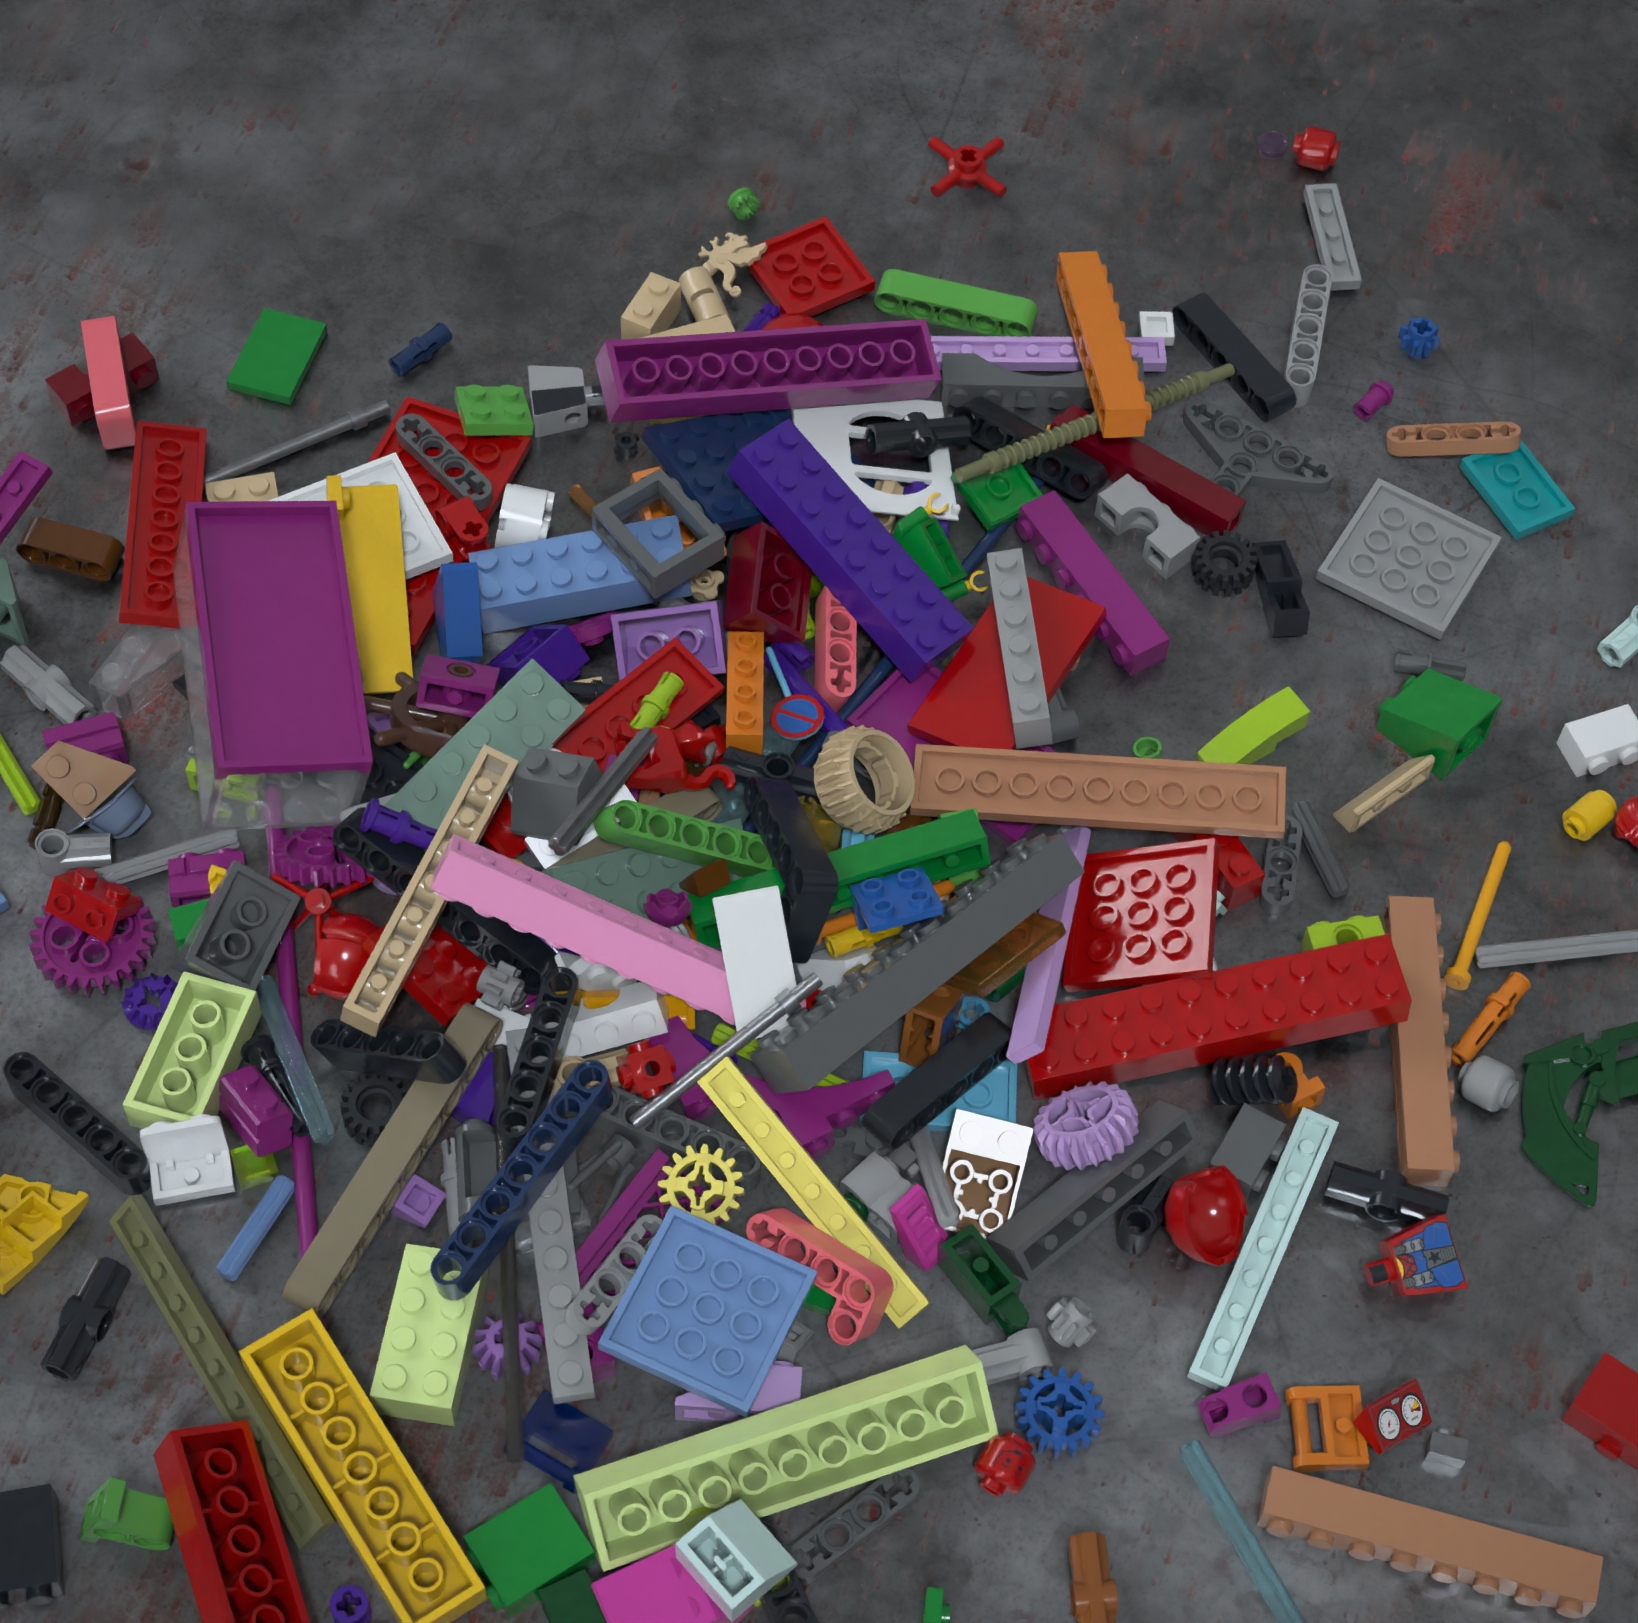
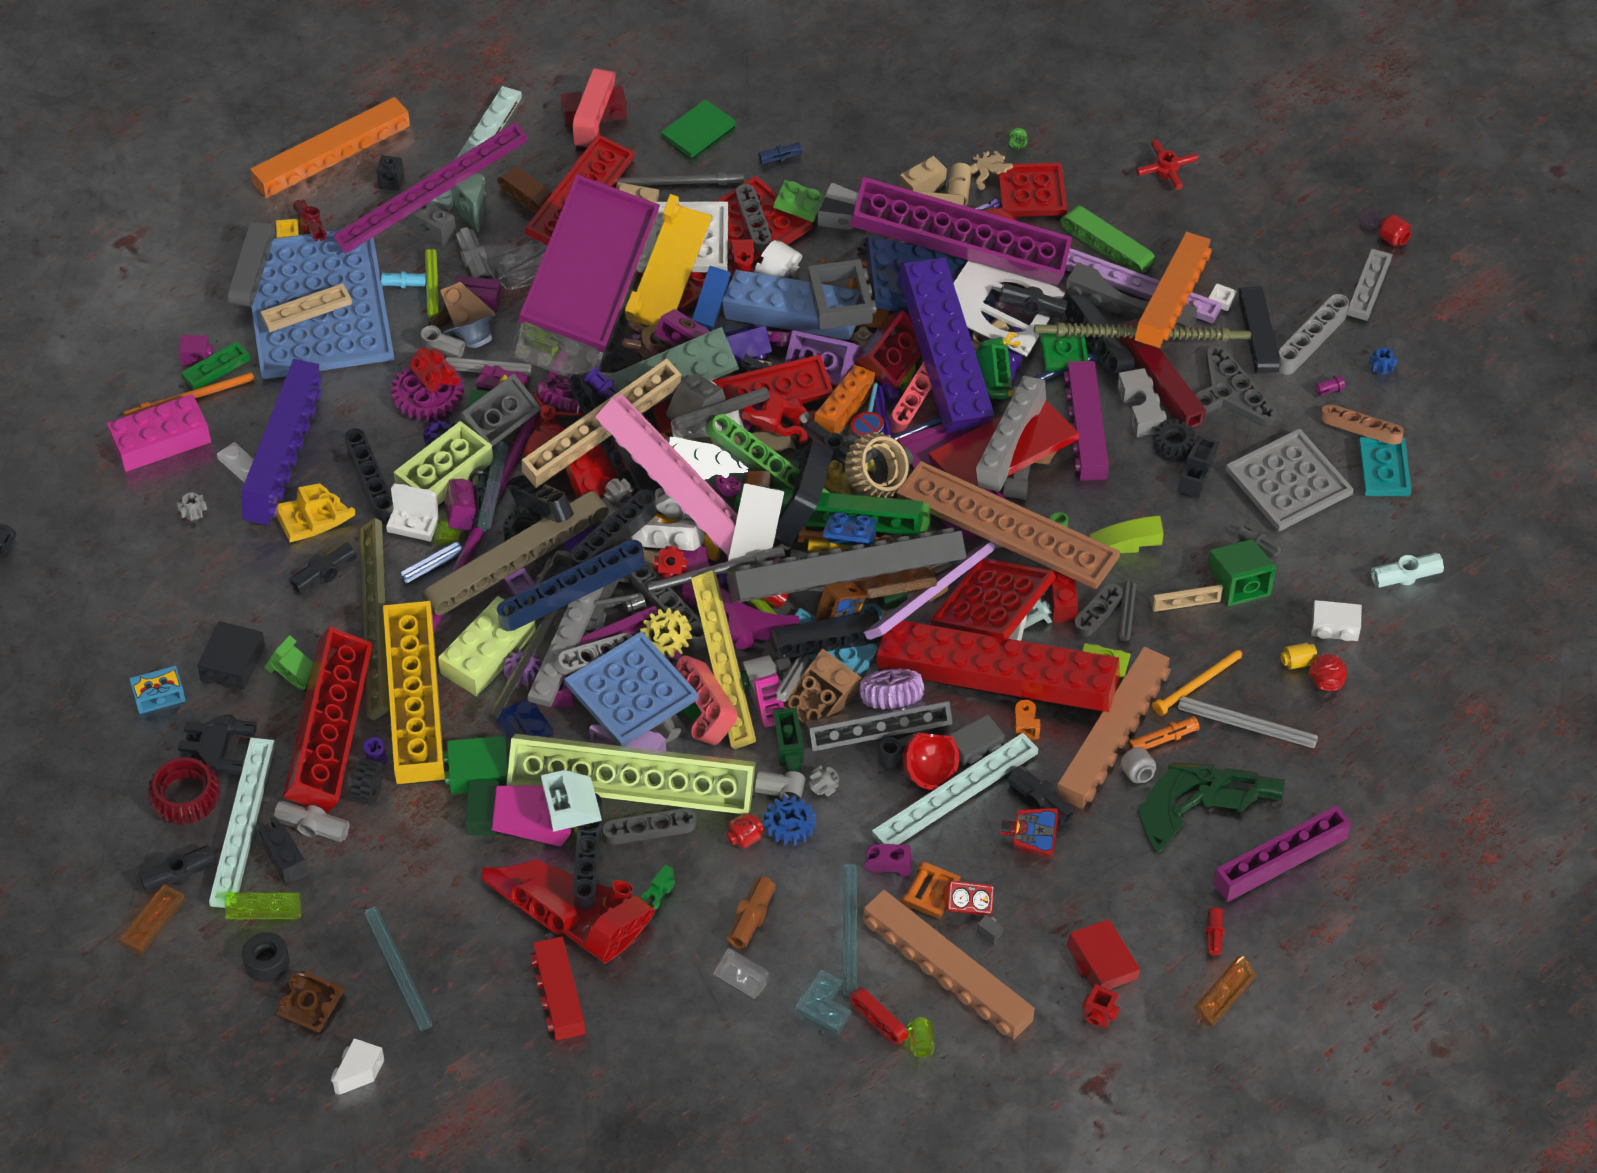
camera: 30 degrees right, 5 degrees down
lime pin [630,672,684,729] -> none
black piece [1210,1055,1298,1106] -> none

